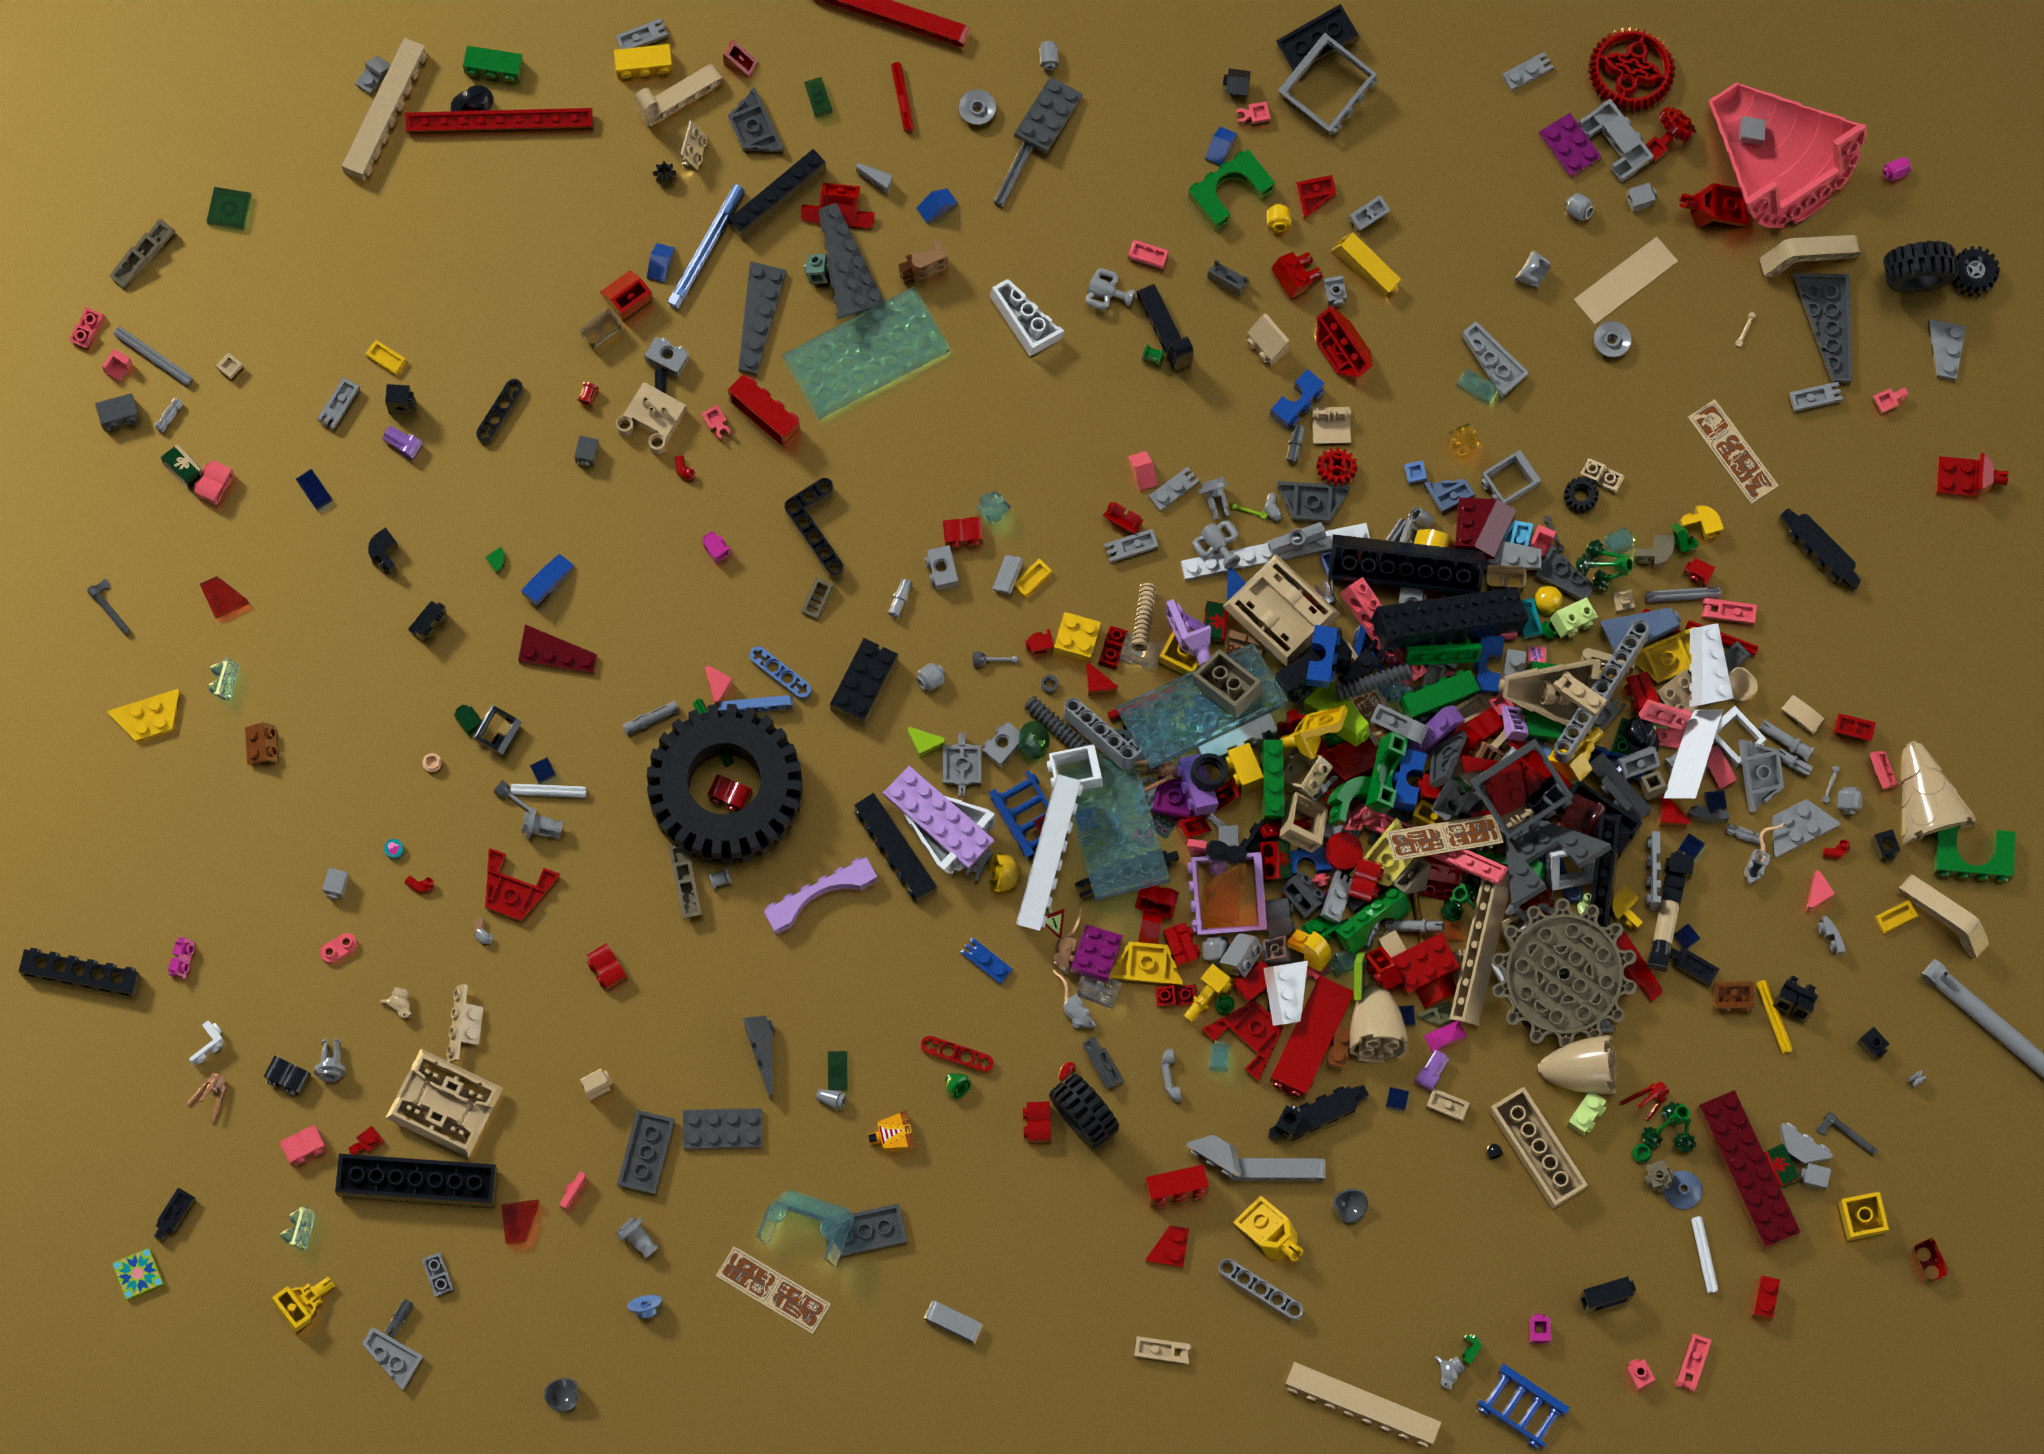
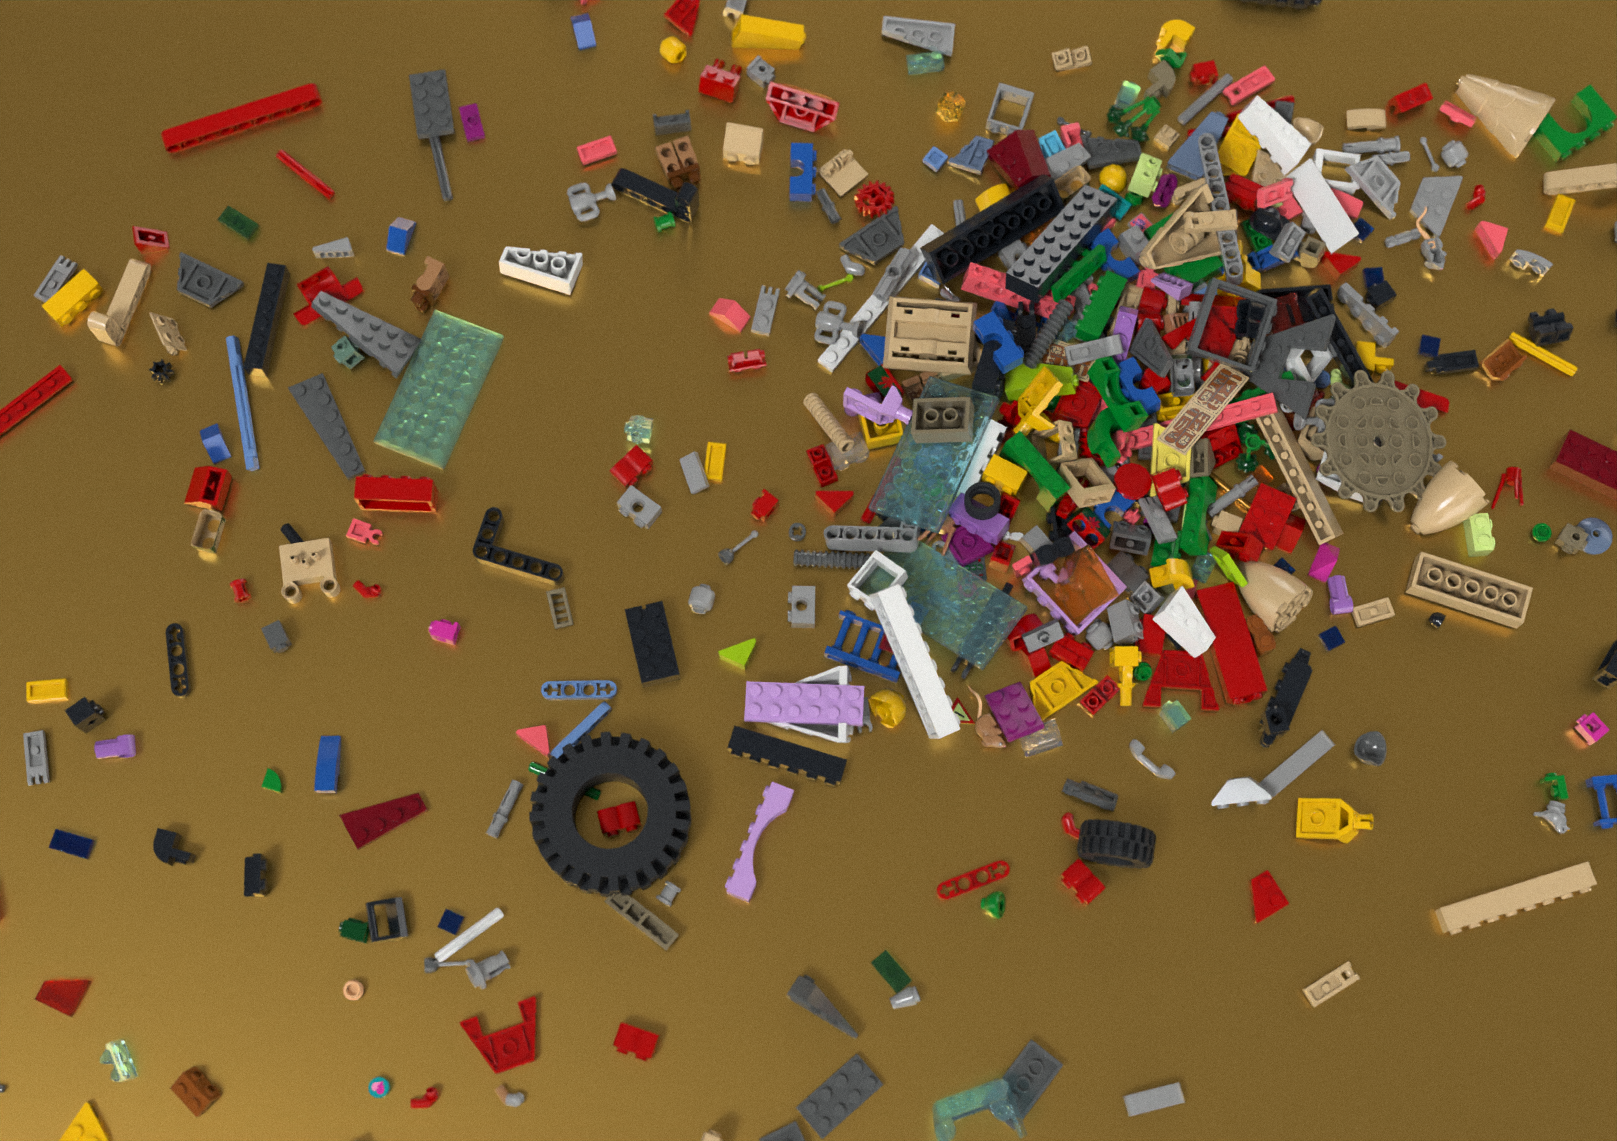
camera: 40 degrees left, 0 degrees up
light grey brick [644,337,689,378] -> none
torso [868,1110,915,1152] -> none
light grey pin [888,579,913,618] -> none
light grey plate [943,732,981,797] -> none
light grey dish [959,89,996,125] -> none
blue hinge [960,937,1013,985] -> none
clear green dish [1019,721,1050,759] -> none
light grey brick [1039,41,1059,70] -> none
light grey animal [1053,970,1096,1029] -> none
yellow brick [1054,612,1101,663] -> none
light grey hinge [1104,529,1159,563] -> none
red brick [1145,1164,1209,1208] -> none
green arch [1188,149,1275,231] -> none
light grey beam [1218,1259,1303,1322] -> none
light grey plate [1399,506,1434,543] -> none
olive tile [1417,1001,1455,1027] -> none
black tyre [1563,477,1599,514] -> none
dark grey bracket [1589,752,1652,820] -> none
dark green plant [1641,1102,1696,1152] -> none
piece [1647,873,1686,973] -> none
dark grey slope [1687,805,1729,824] -> none
black brick [1872,829,1901,861] -> none
none -> magenta plate [459,103,485,142]
none -> medium nougat hips [655,136,701,192]
none -> plate [1021,619,1064,653]
none -> magenta plate [1152,174,1178,207]

